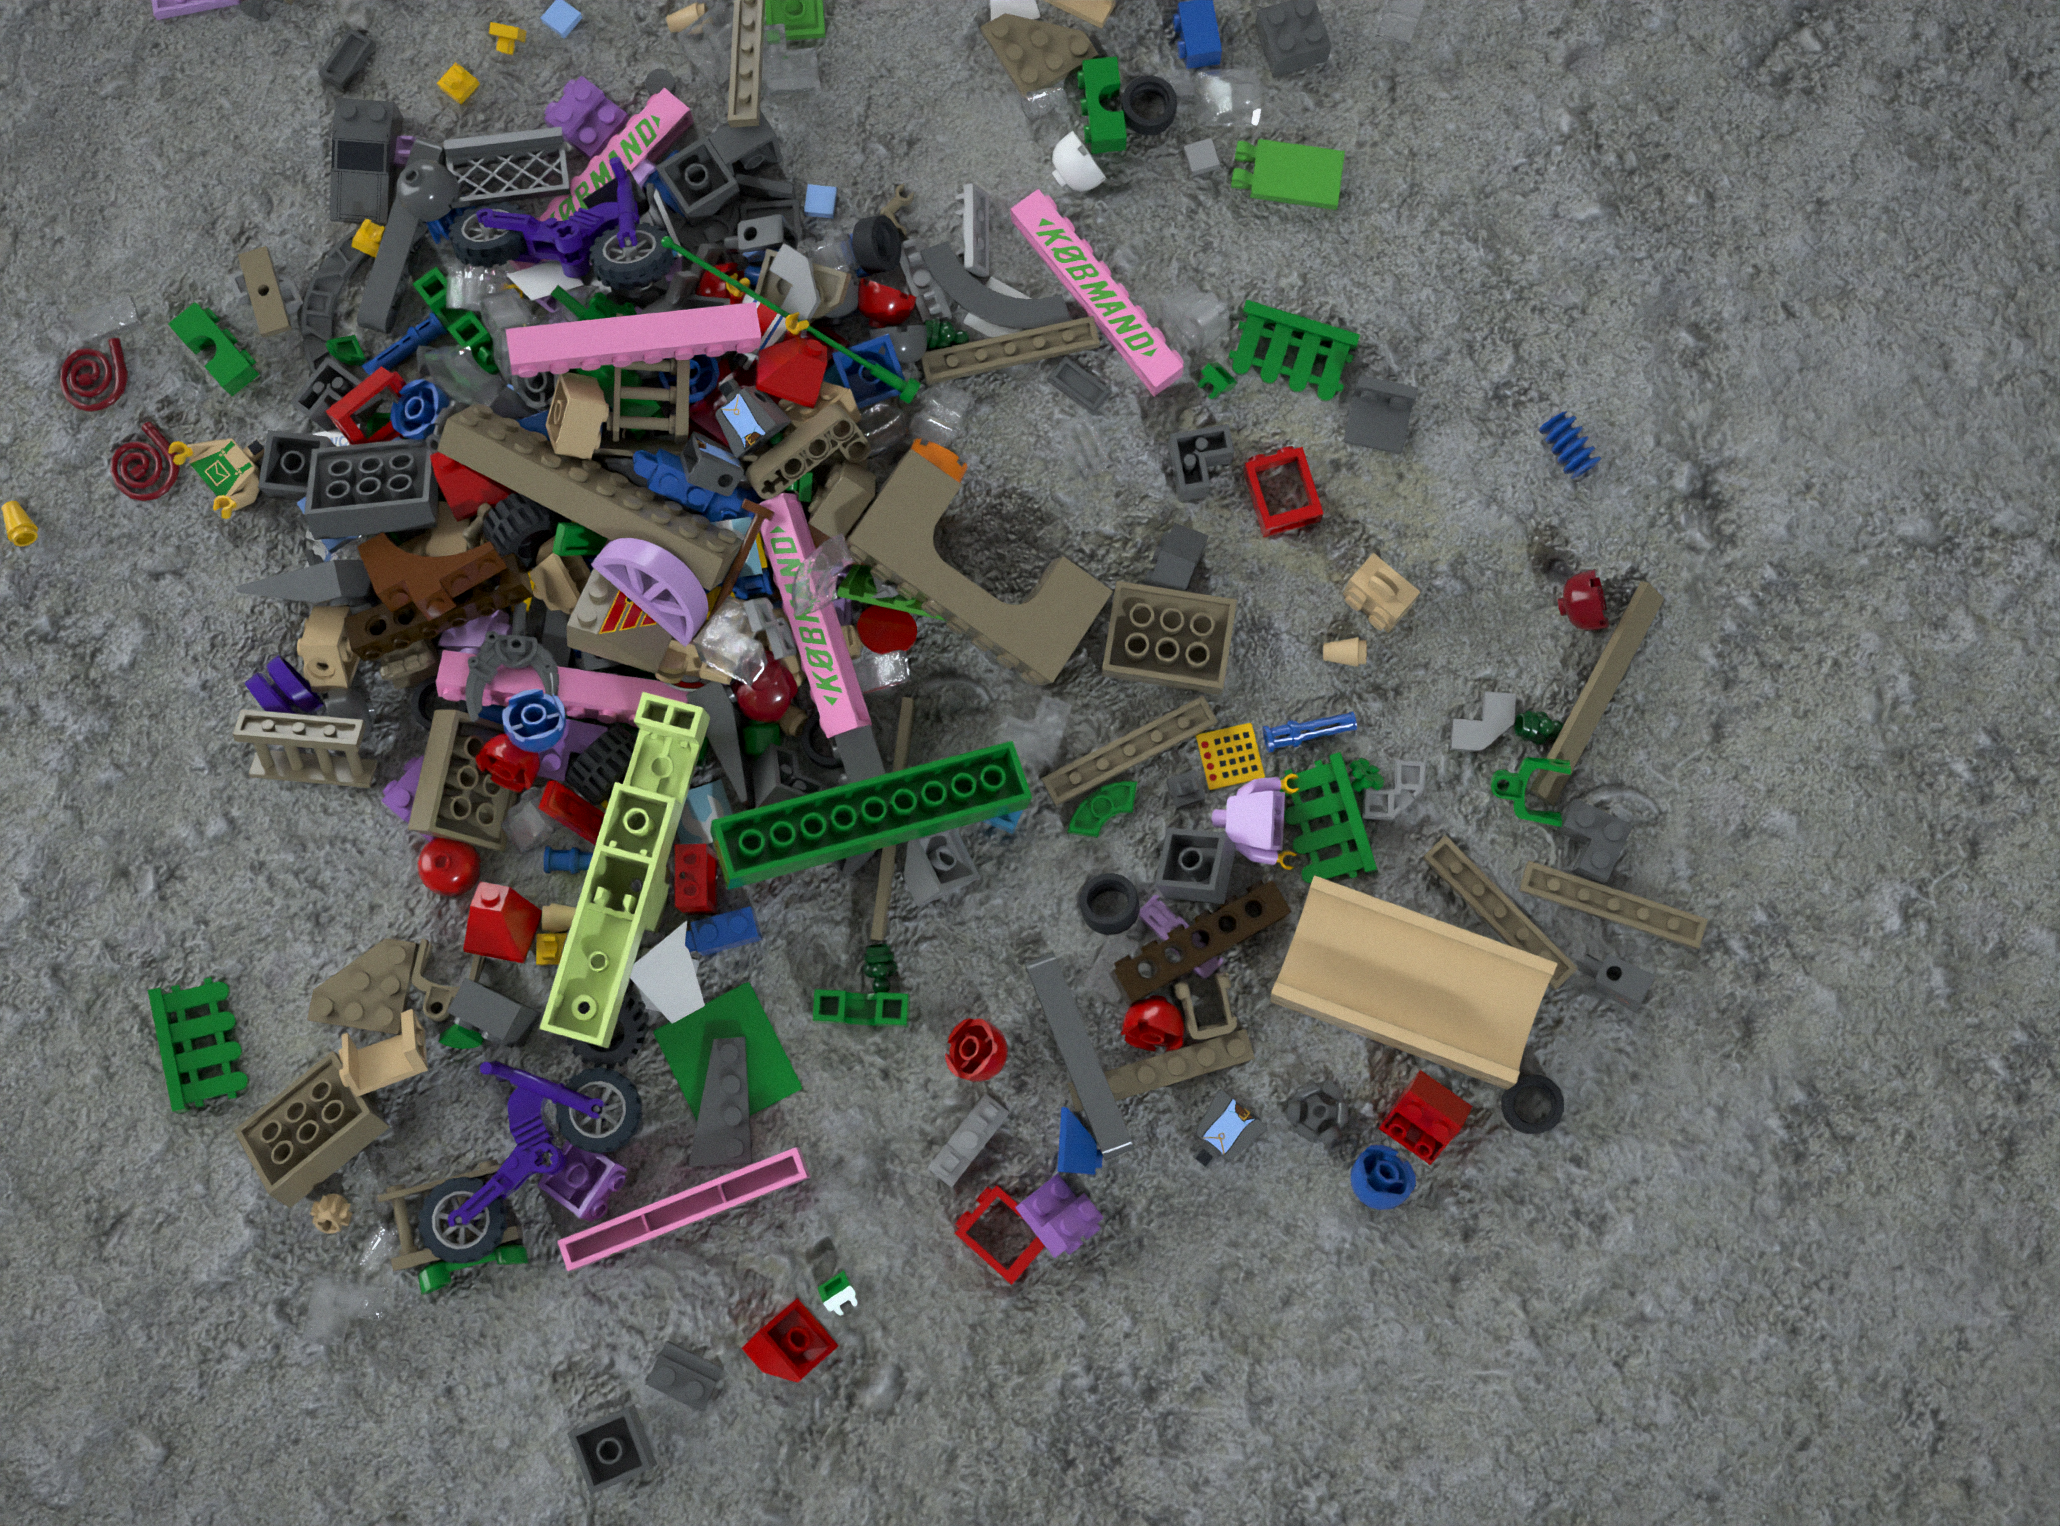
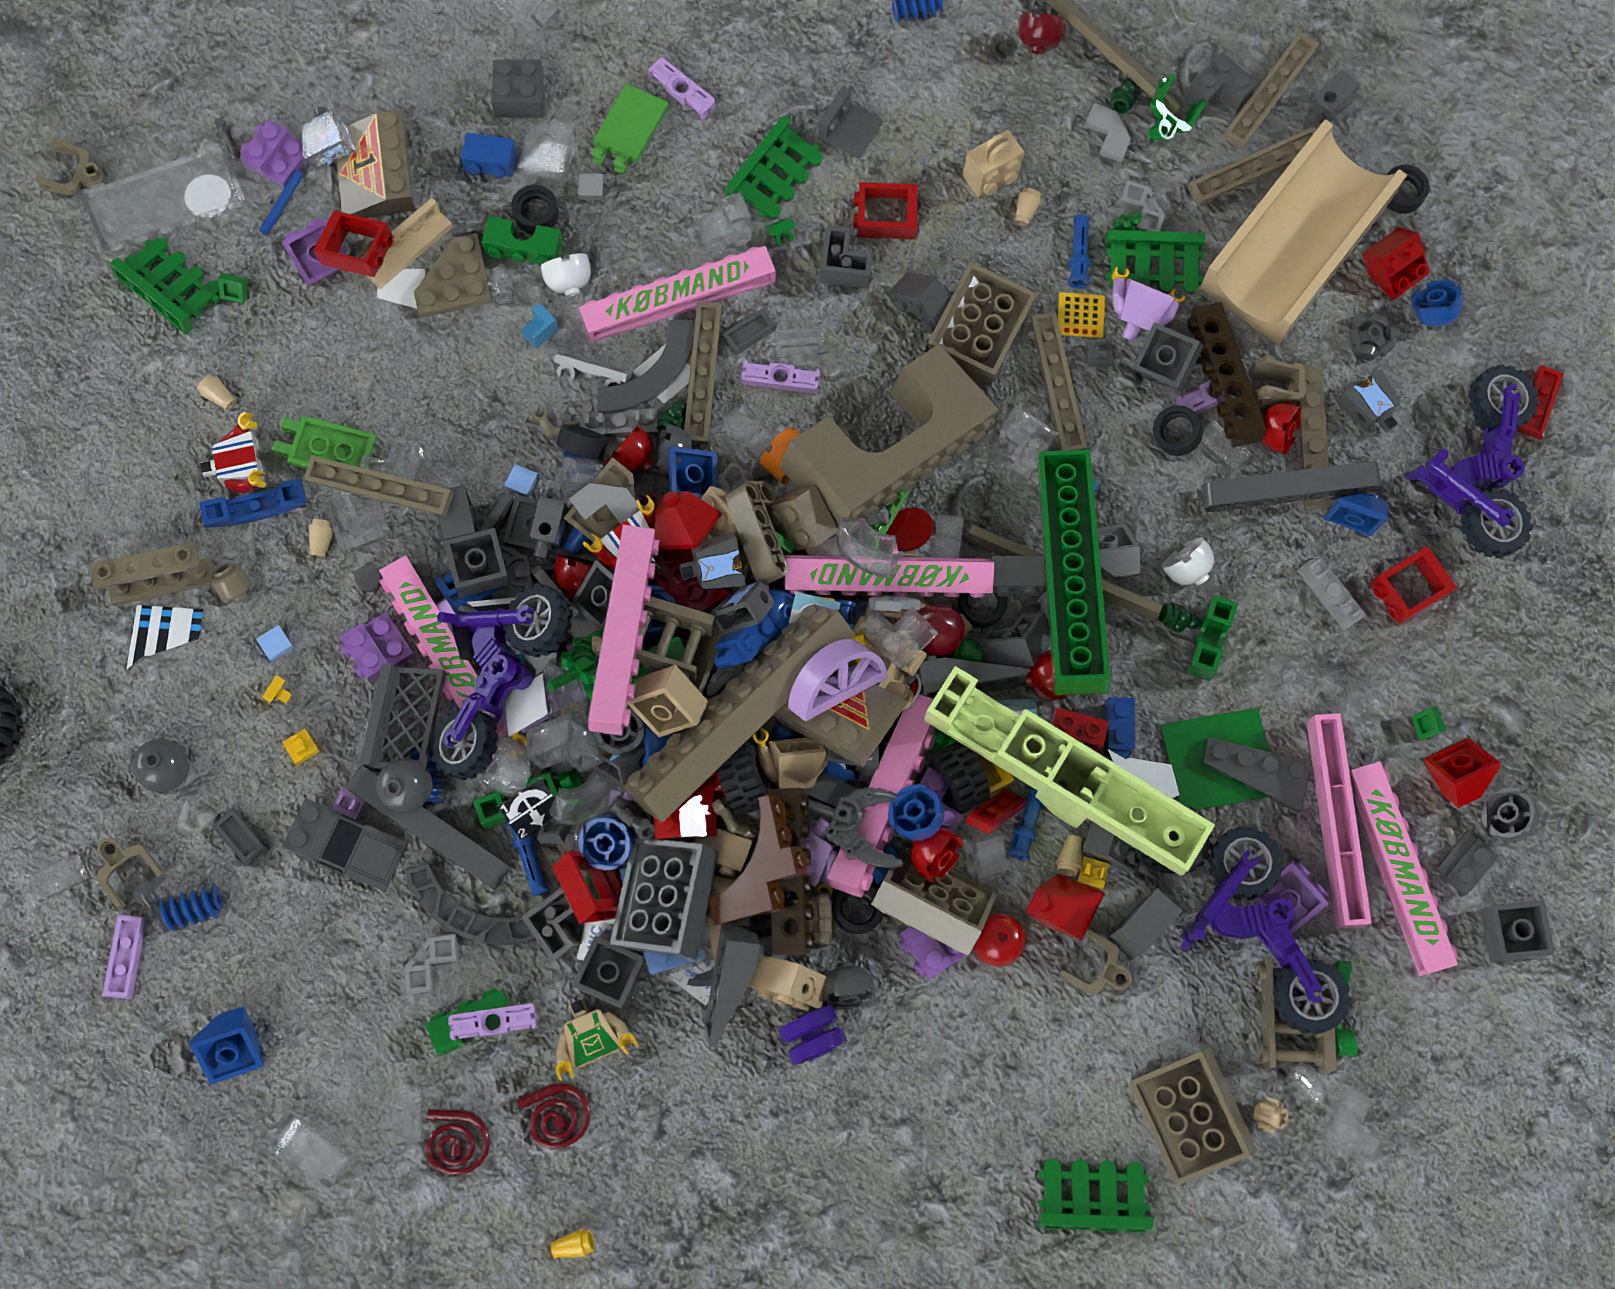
camera: 80 degrees left, 5 degrees down
dark tan fence [233,709,378,788] -> none
dark tan tile [238,246,292,338] -> none
dark tan plate [307,938,419,1035] -> none
green tile [325,335,366,366] -> none
tan panel [339,1009,428,1097] -> none
yellow tile [351,219,385,258] -> none
green tile [438,1024,484,1049] -> none
green tile [552,523,608,556] -> none
green piece [661,236,921,404] -> none
reddish brown piece [706,499,775,630] -> none
red cylinder [945,1018,1008,1082] -> none
medium lavender plate [1015,1173,1104,1258] -> none
green tile [1067,781,1137,838] -> none
none -> blue piece [159,884,222,931]
none -> blue slope [189,1006,264,1085]
none -> clear brick [269,1113,352,1188]
none -> lavender piece [448,1004,537,1041]
none -> black sticker [498,778,563,840]
none -> dark azure panel [521,303,559,349]
none -> lavender piece [649,58,715,119]
none -> lavender piece [741,360,820,394]
none -> white cylinder [1162,537,1214,585]
none -> bright pink brick [1349,761,1458,977]
none -> piece [1406,364,1539,558]
none -> dark grey cylinder [1481,787,1540,842]
none -> red tile [1517,365,1564,440]

